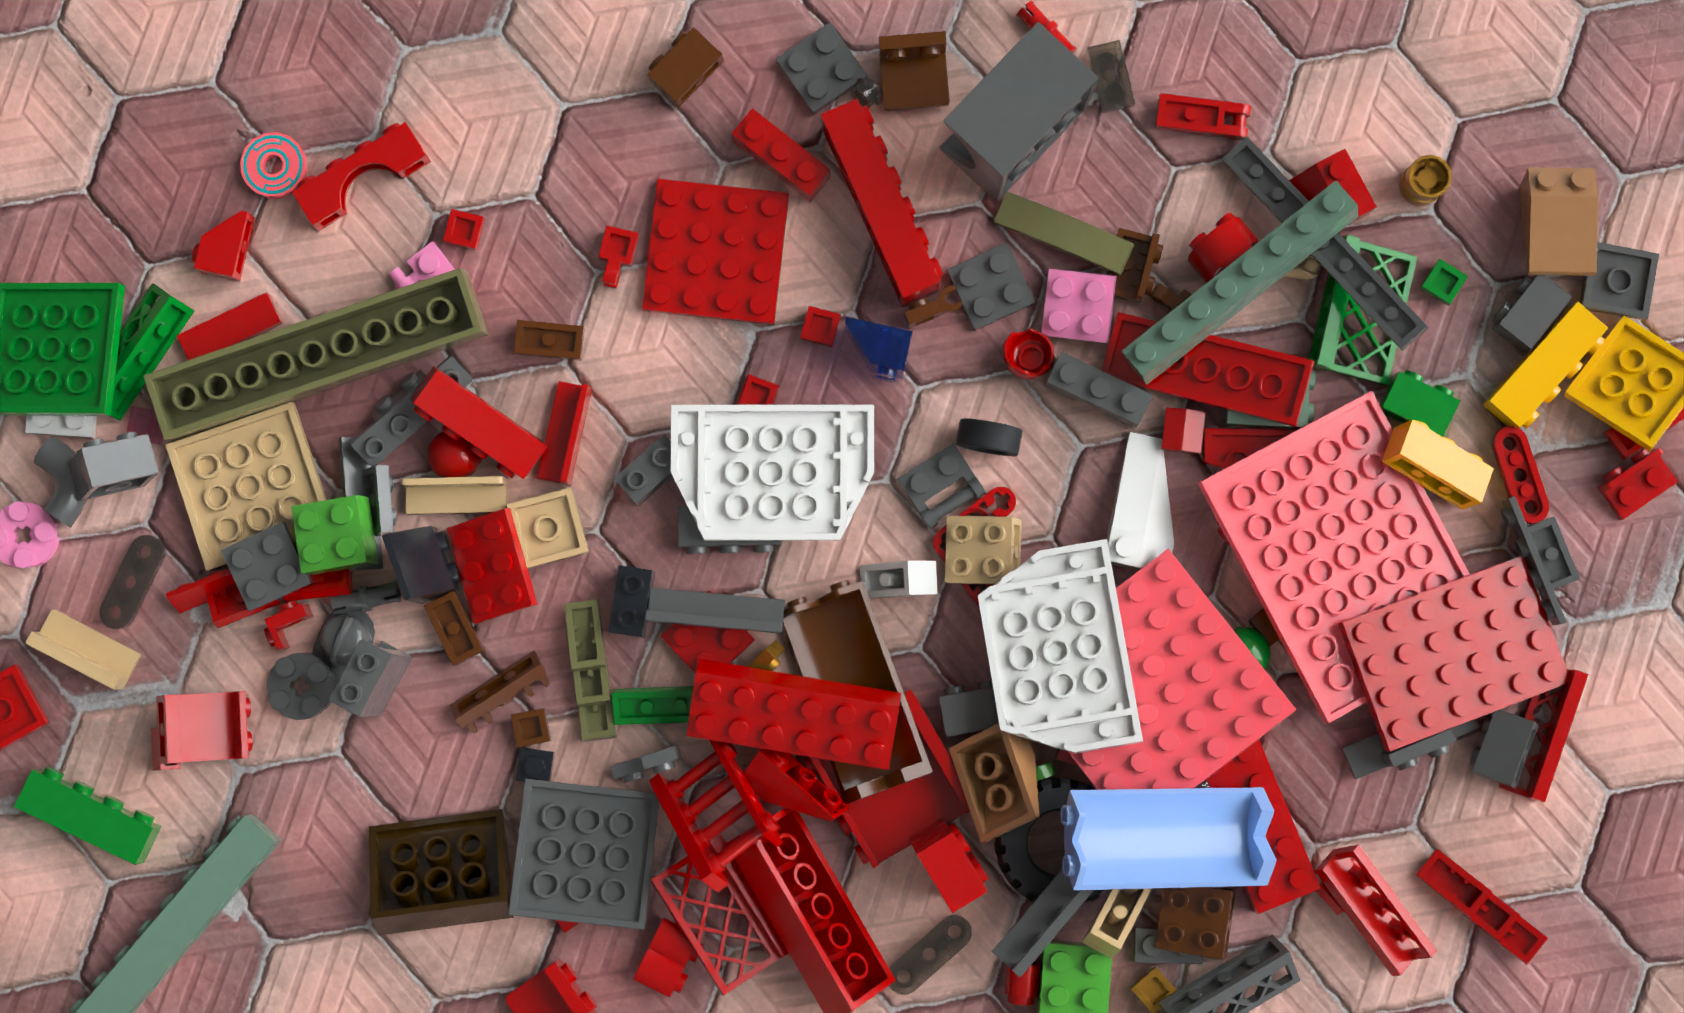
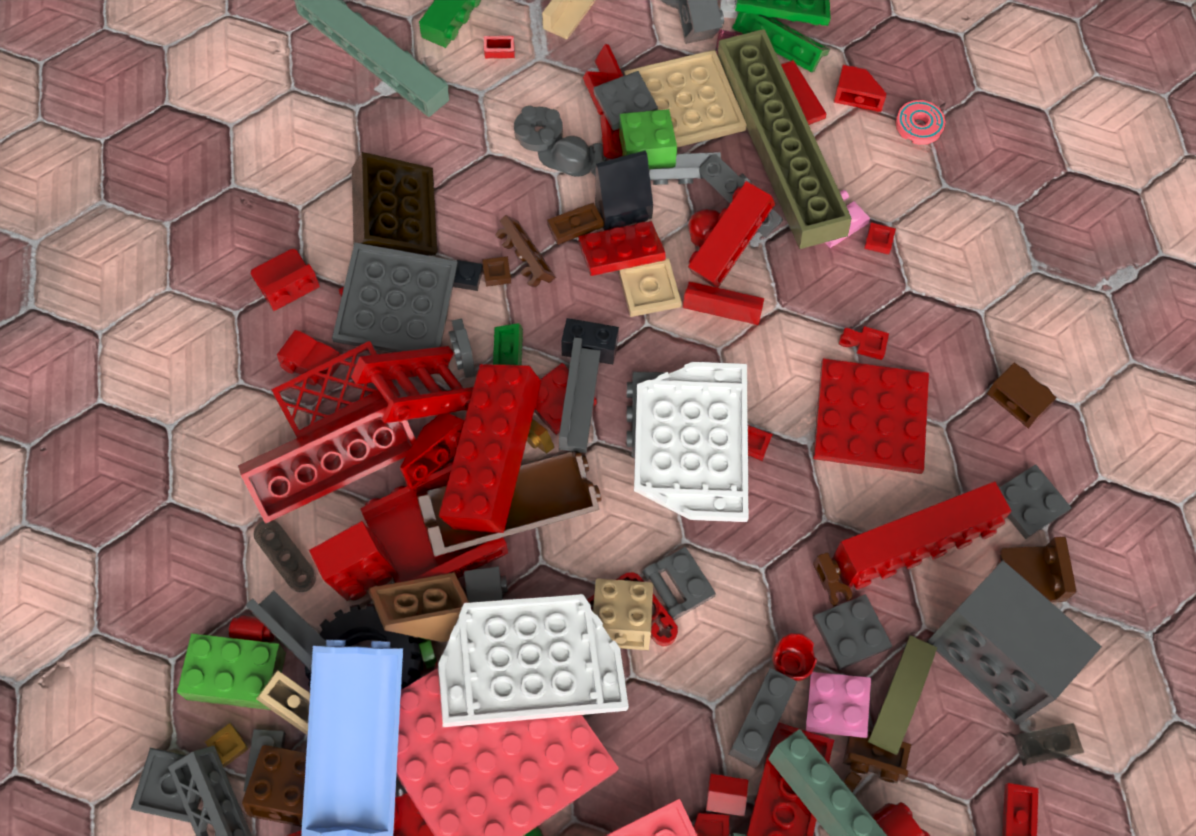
camera: 85 degrees right, 20 degrees down
clear smoke plate [99,535,166,629] -> none
panel [156,691,253,764] -> none
red bracket [264,600,314,651] -> none
red arch [292,122,431,231] -> none
dark grey panel [330,640,413,717] -> none
tan panel [401,476,508,515] -> none
reddish brown plate [514,320,585,361] -> none
olive slope [564,599,617,742] -> none
dark grey brick [614,434,673,506] -> none
red brick [731,108,831,203] -> none
red plate [800,306,841,348] -> none
clear blue slope [845,317,913,382] -> none
clear smoke plate [851,78,881,108] -> none
white slope [860,561,937,598] -> none
black tyre [956,418,1023,457] -> none
red pin [1016,0,1077,53] -> none
white wedge [1106,432,1174,570] -> none

